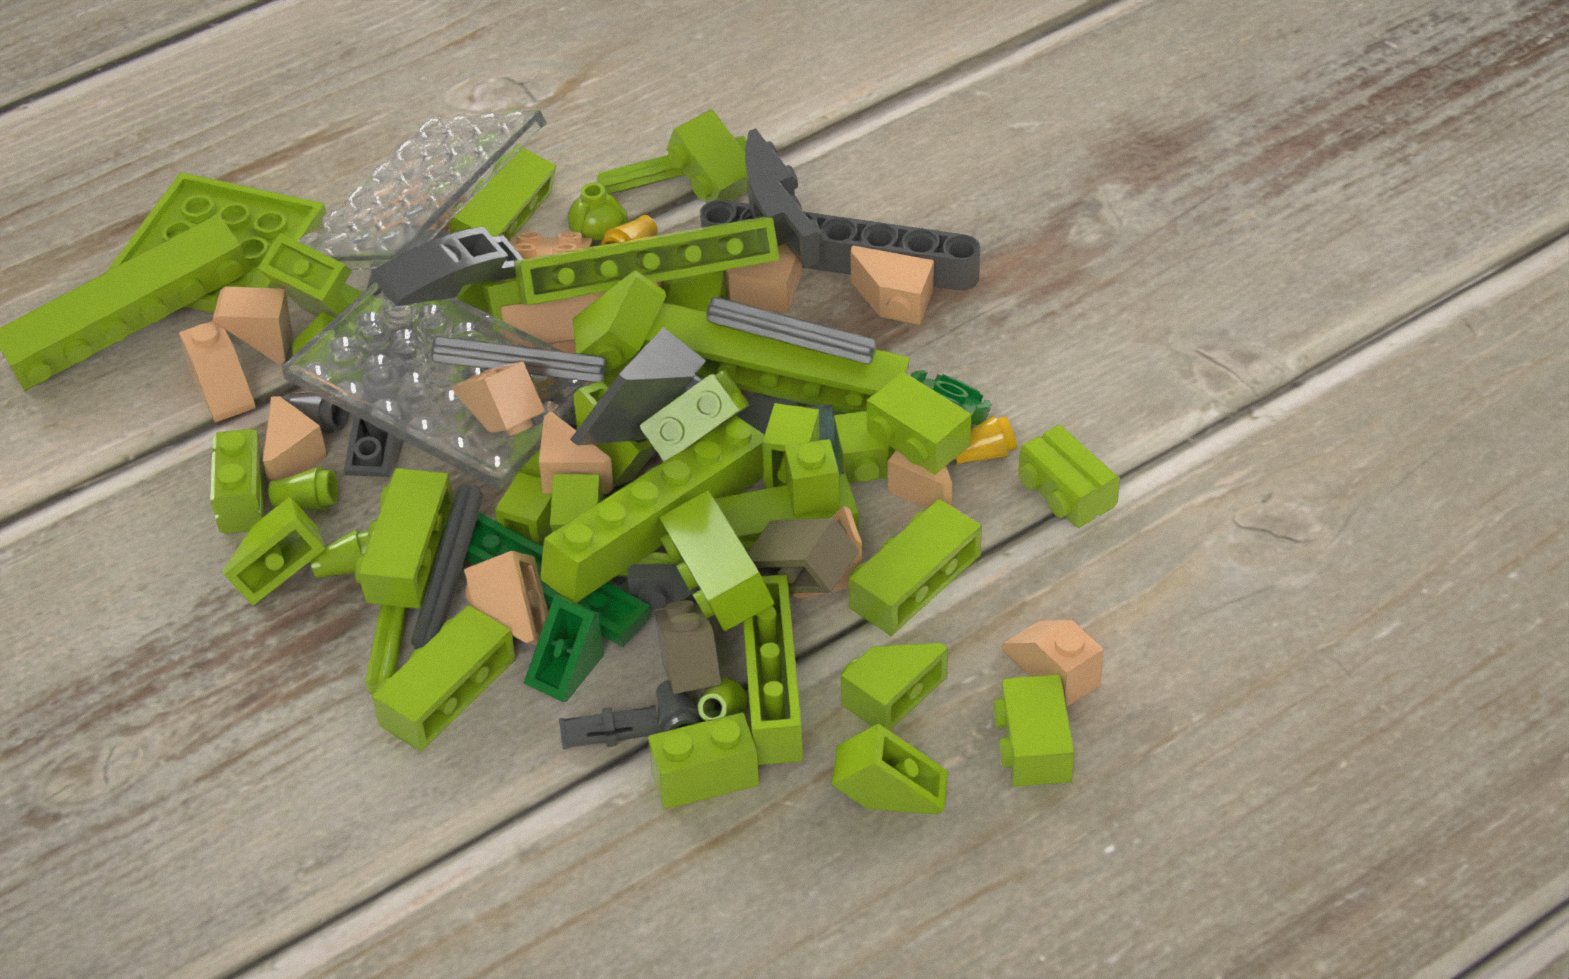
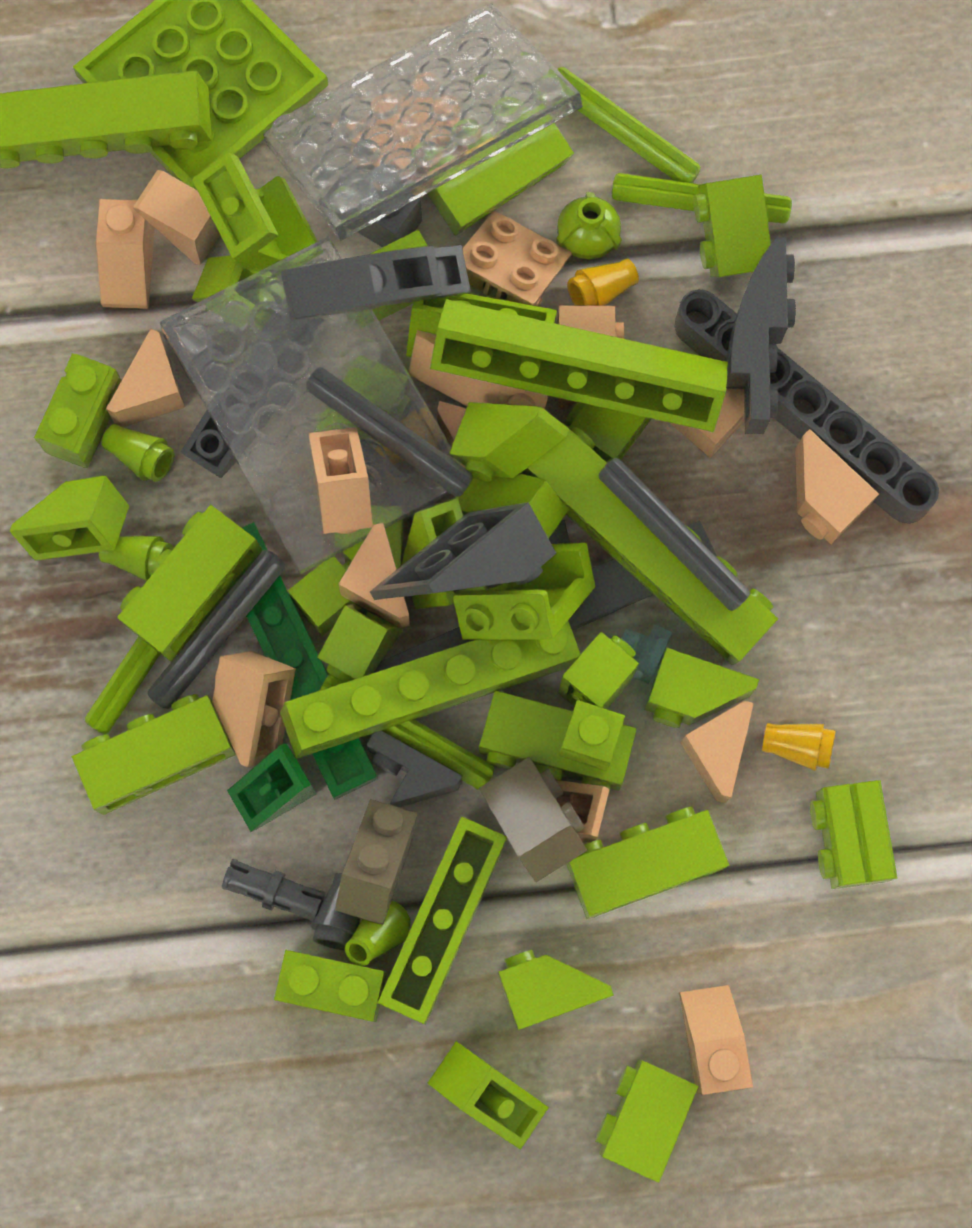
camera: 25 degrees right, 30 degrees up
lime brick [659,490,775,632] -> none
lime brick [867,371,972,475] -> none
green tile [910,370,992,425] -> none
none -> lime axle [548,67,701,183]

